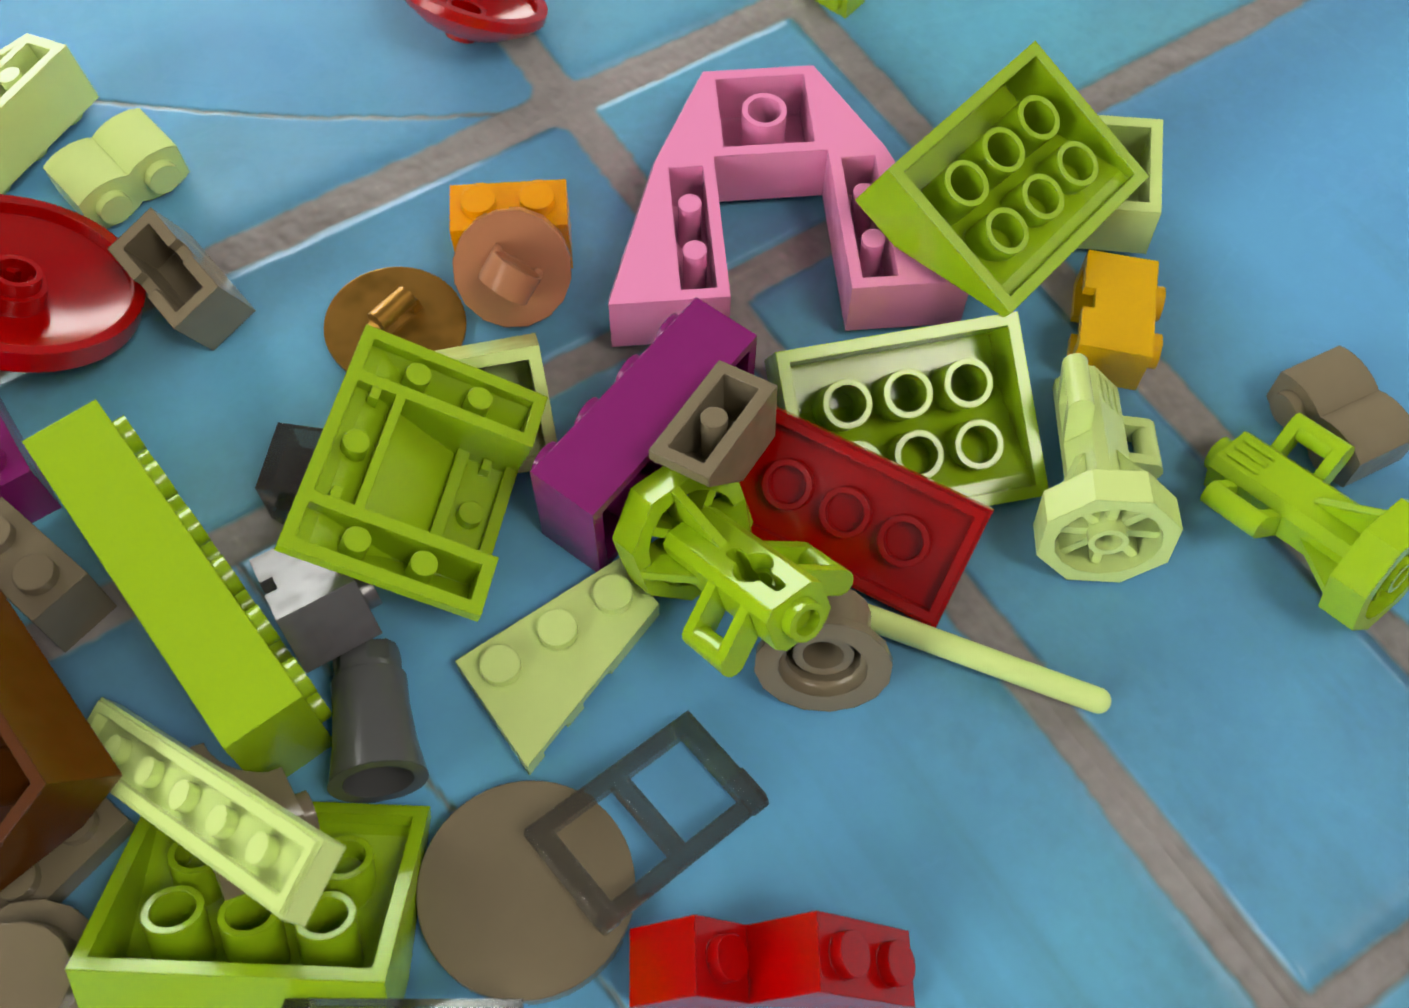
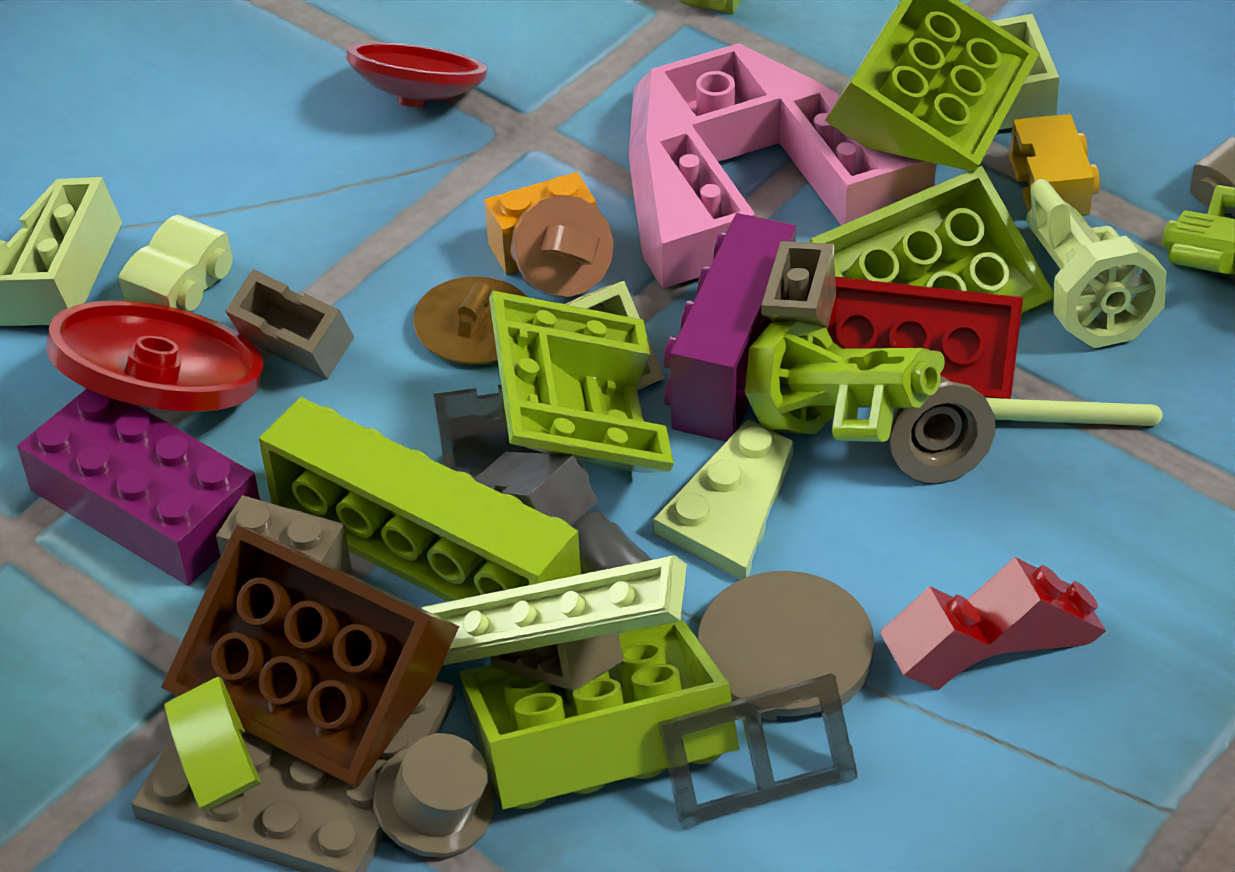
camera: 15 degrees left, 15 degrees down
clear smoke window [524,710,769,936] -> none

